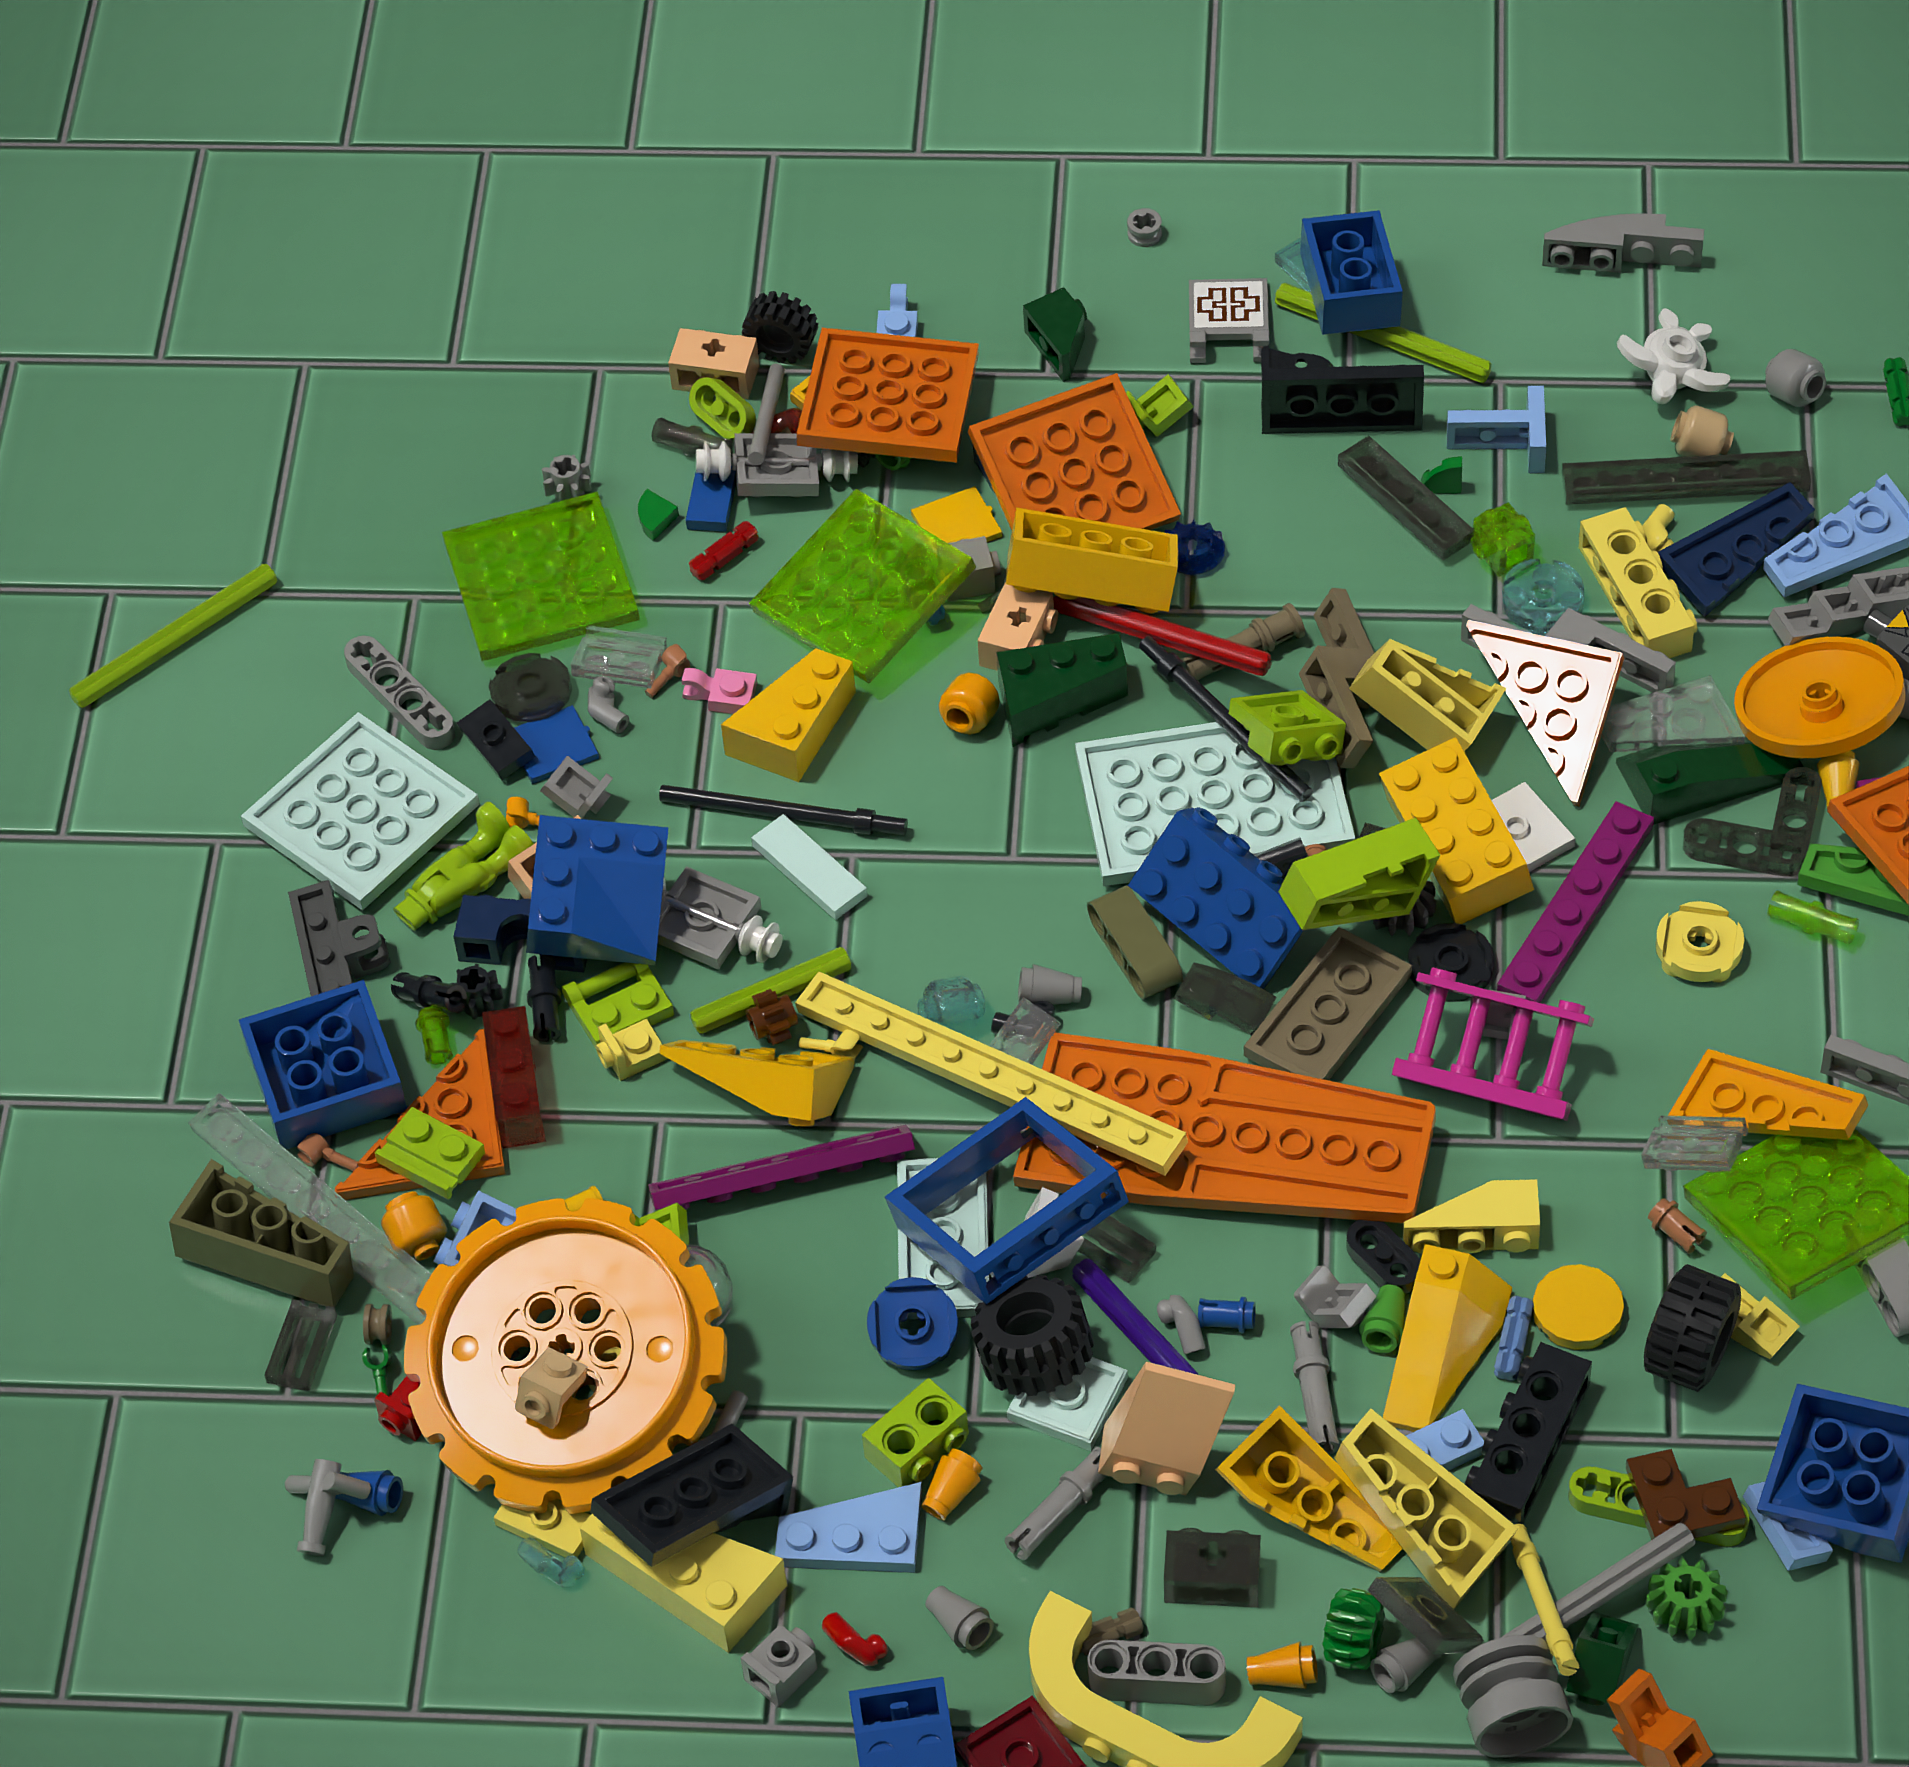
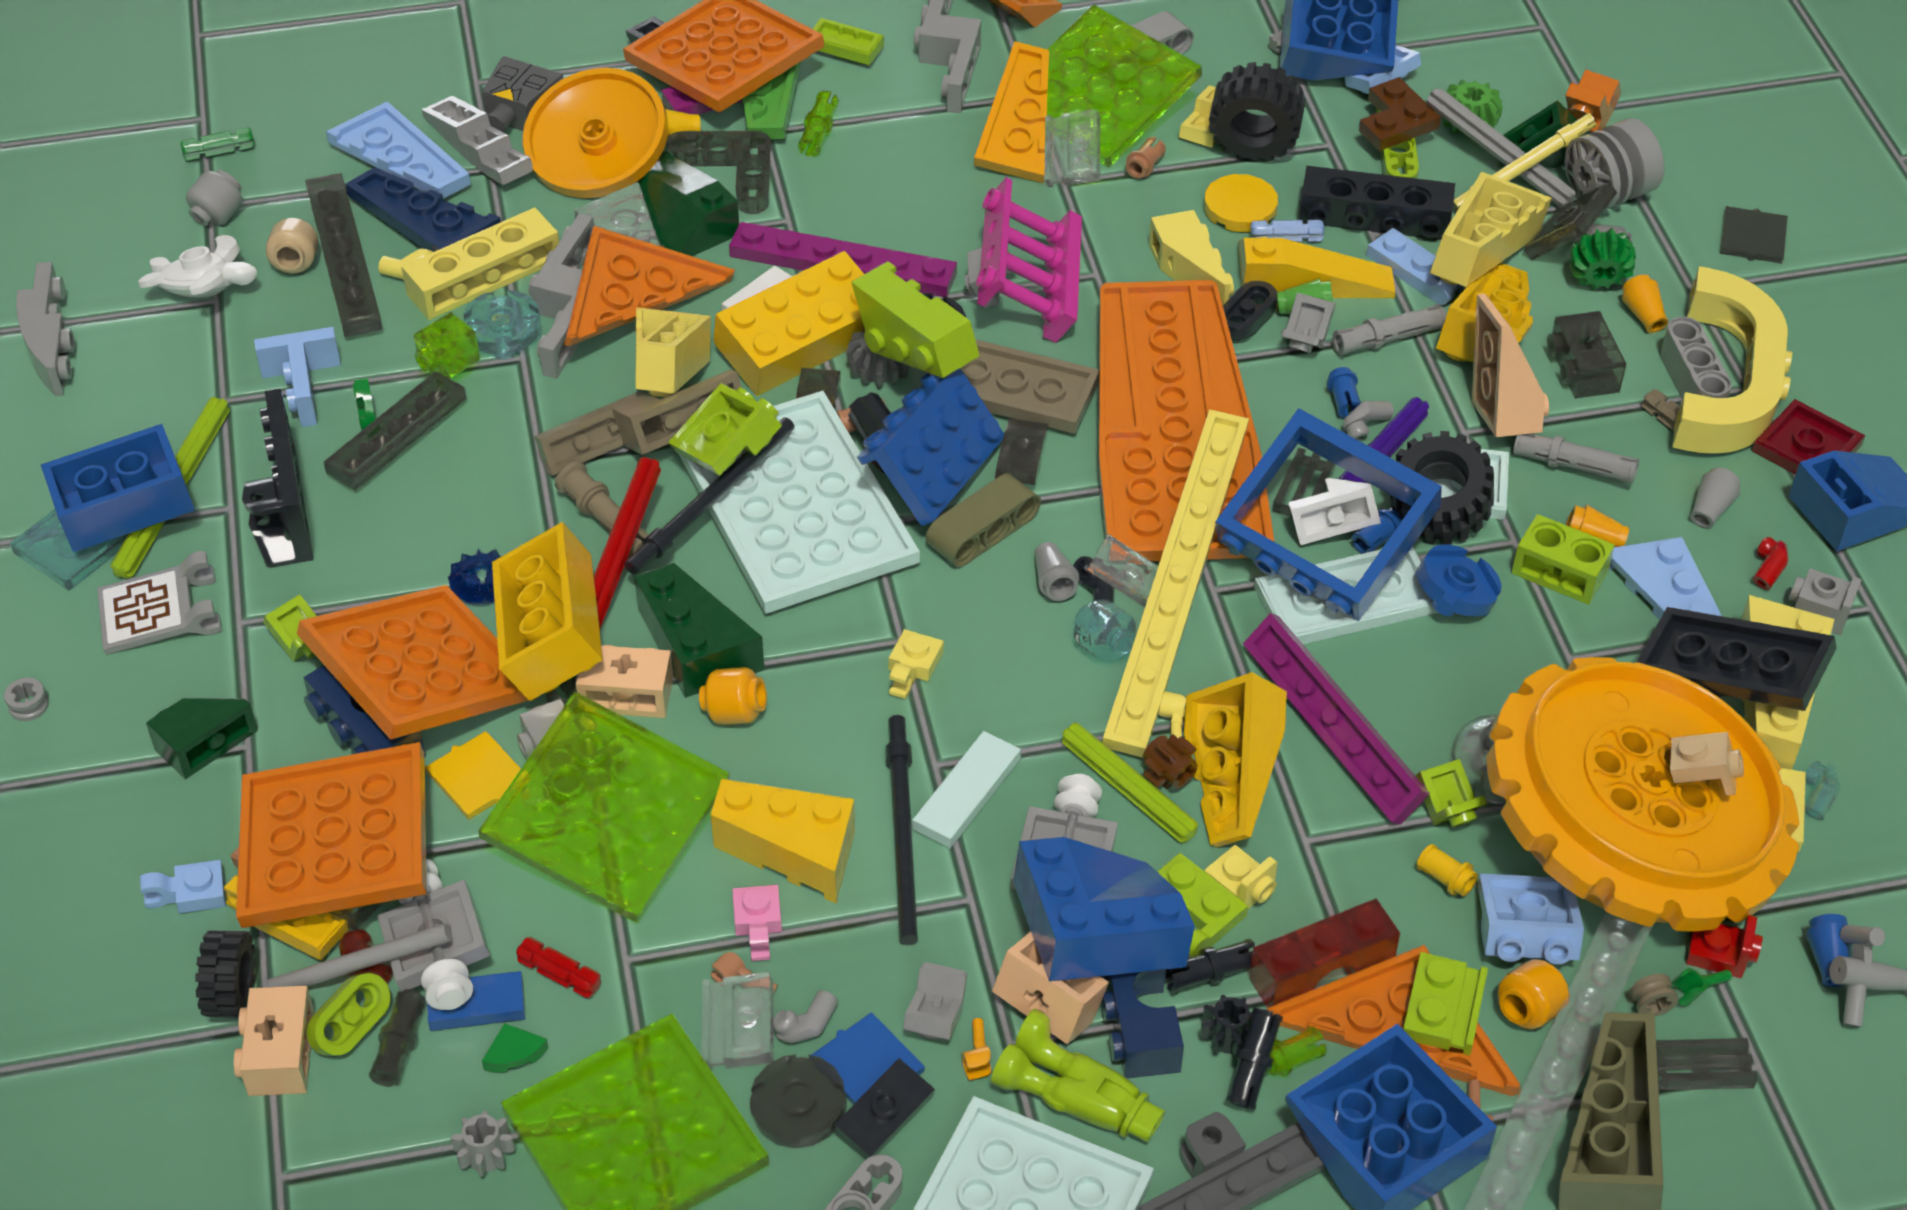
camera: 110 degrees left, 5 degrees down
light yellow plate [1656,901,1744,982] -> none
none -> light yellow plate [888,629,944,699]

